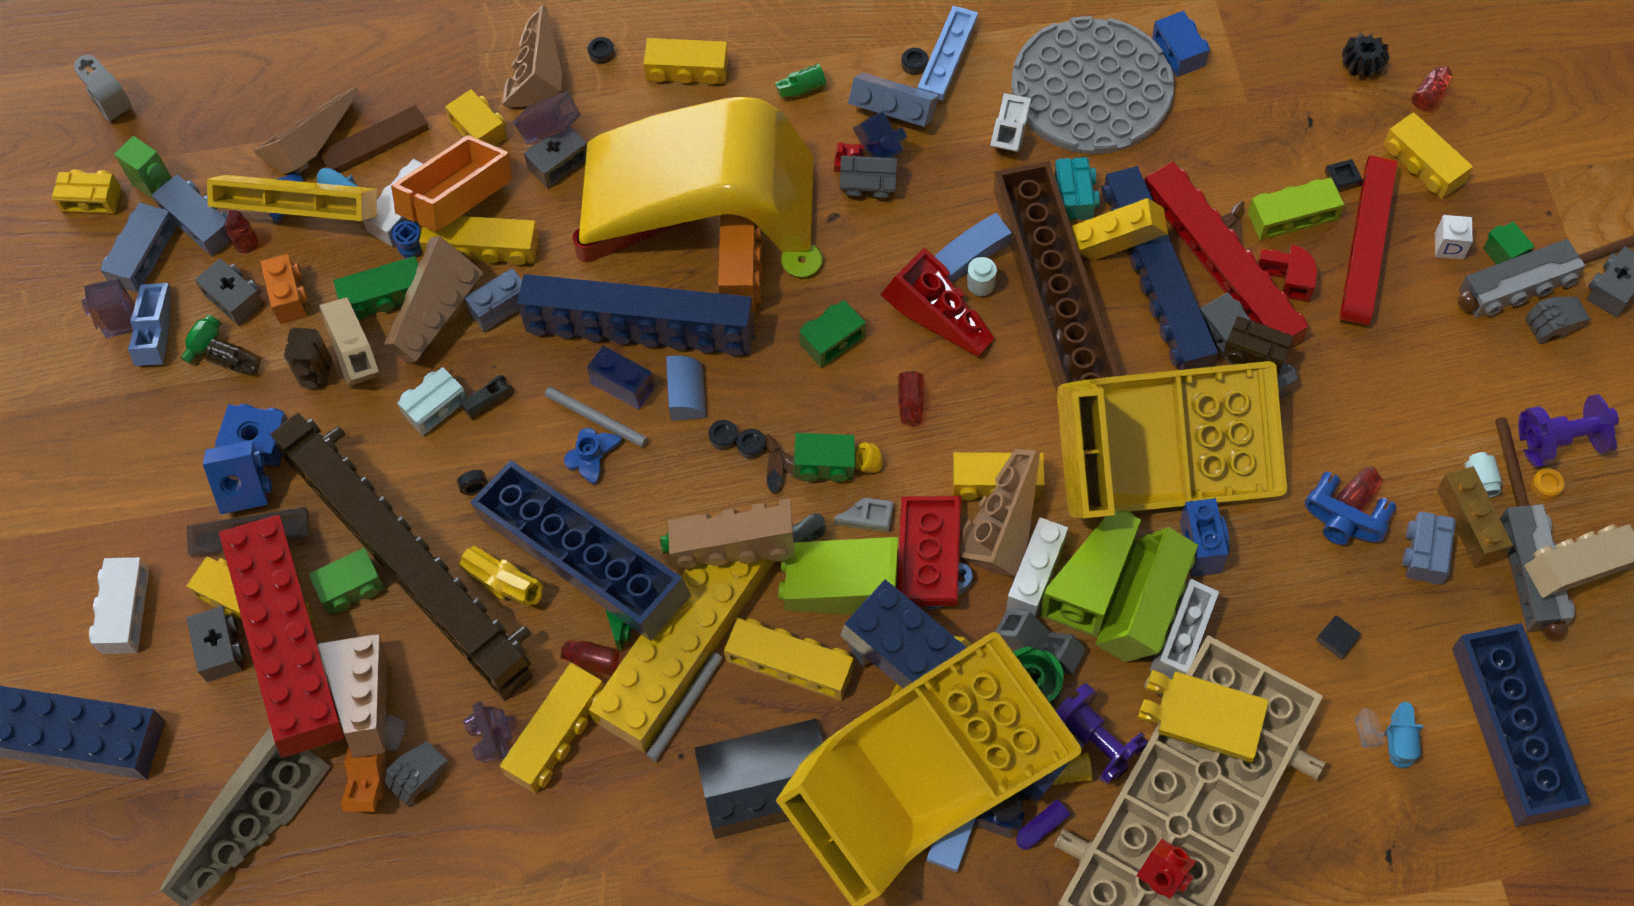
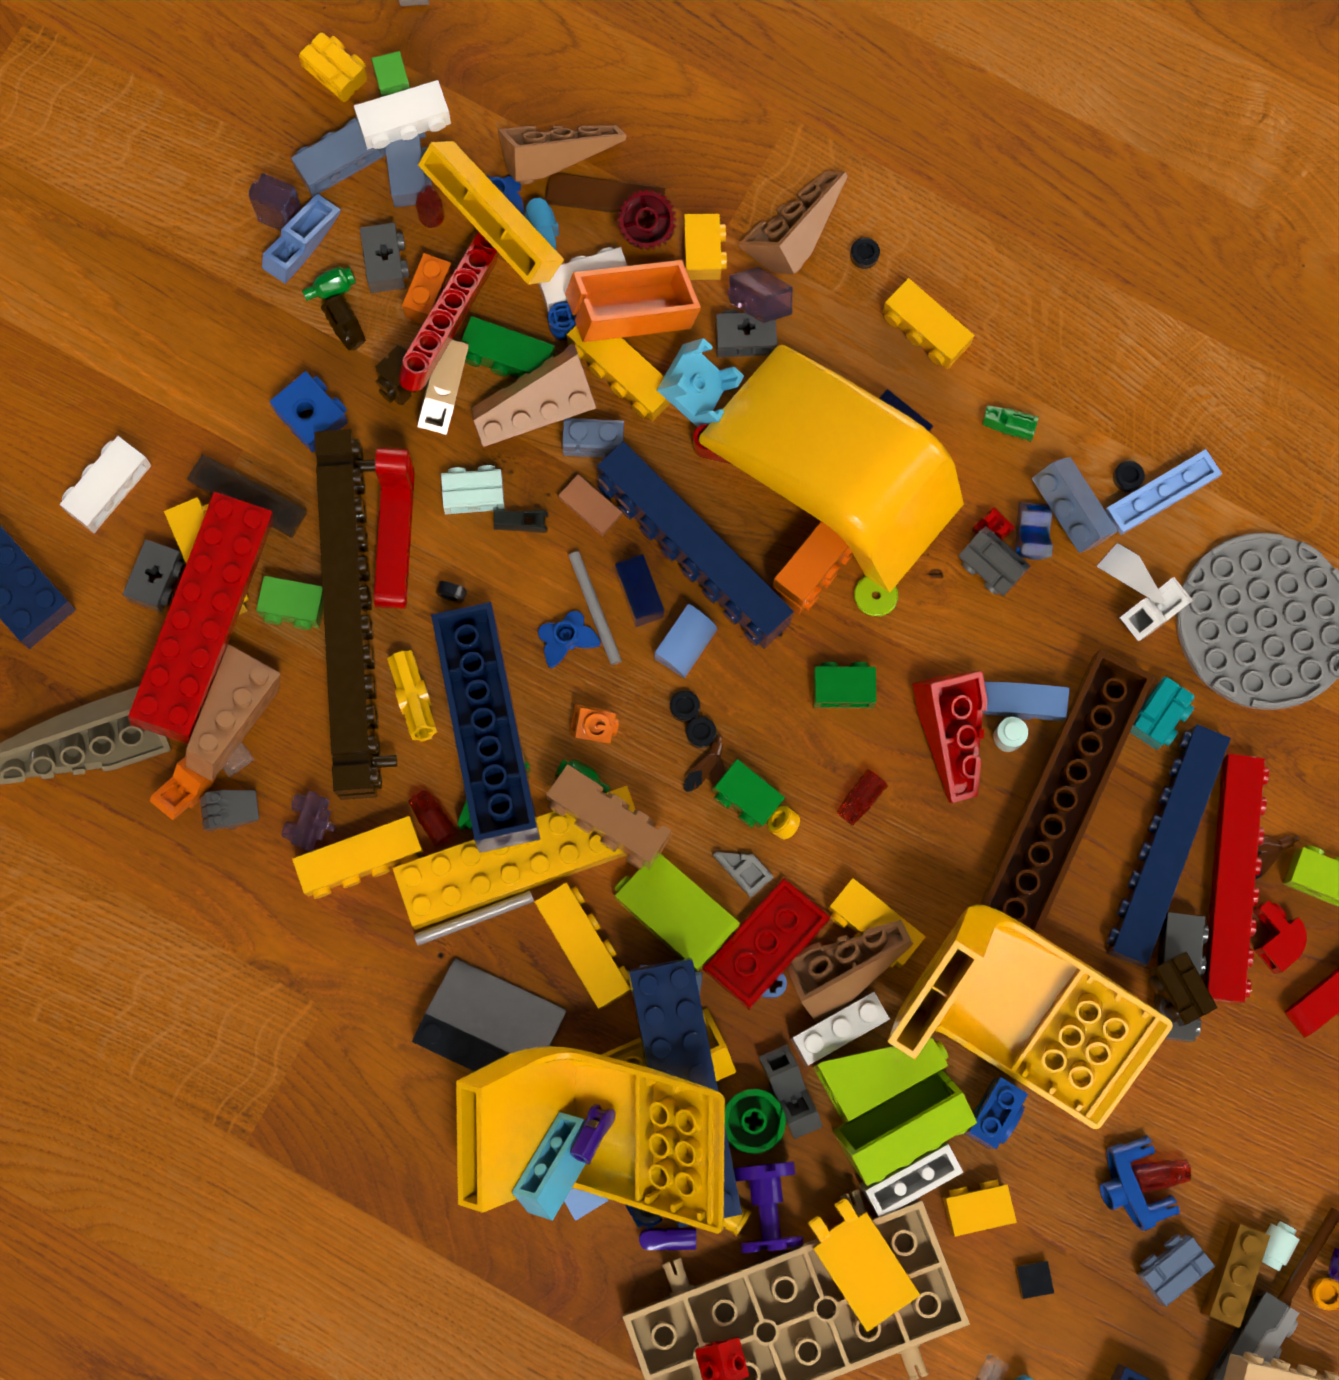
camera: 30 degrees right, 15 degrees up
blue brick [203,440,273,514] -> none
pearl dark grey bar [793,513,826,543] -> none
yellow brick [1072,198,1168,261] -> none
none -> white brick [354,80,451,150]
none -> red beam [374,447,415,609]
none -> red beam [399,232,499,391]
none -> medium azure brick [512,1112,586,1221]
none -> nougat tile [558,474,622,537]
none -> orange brick [569,704,619,744]
none -> dark purple bar [570,1104,615,1164]
none -> dark red brick [617,189,677,251]
none -> medium azure panel [657,338,744,427]
none -> yellow brick [942,1179,1017,1236]
none -> white sticker [1097,543,1165,605]

